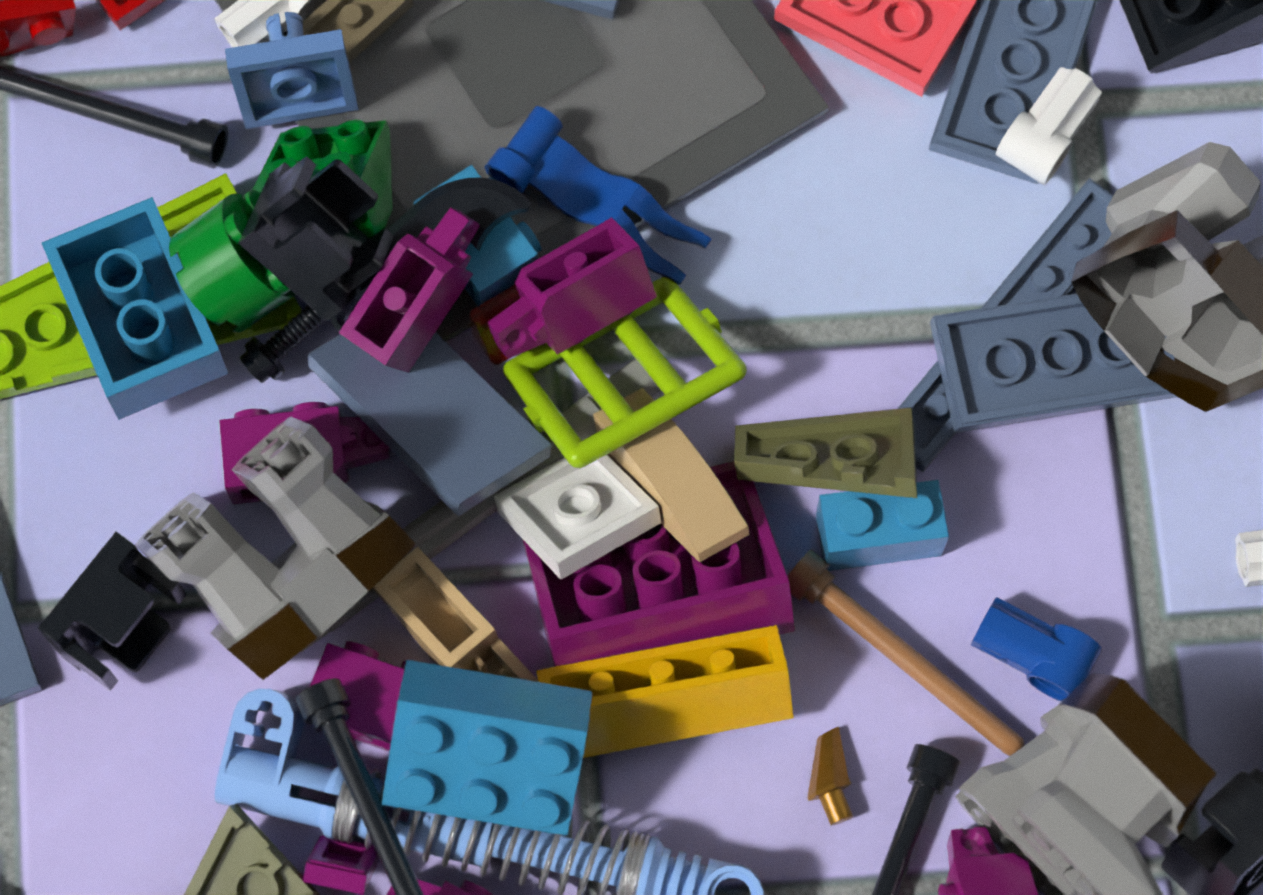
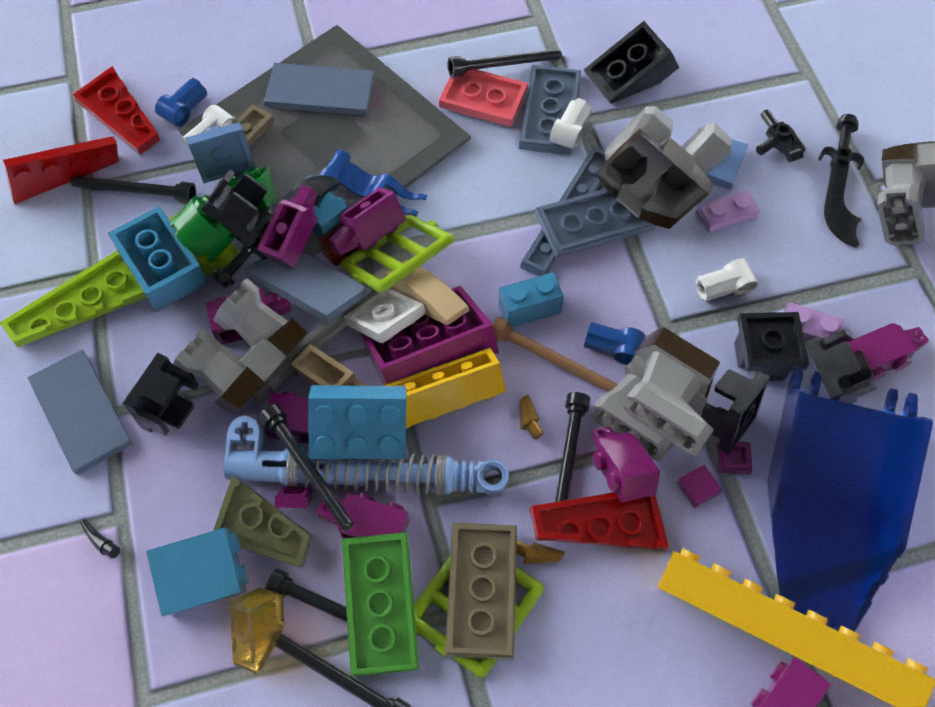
camera: 10 degrees left, 10 degrees down
olive wing [734,408,918,498] -> none

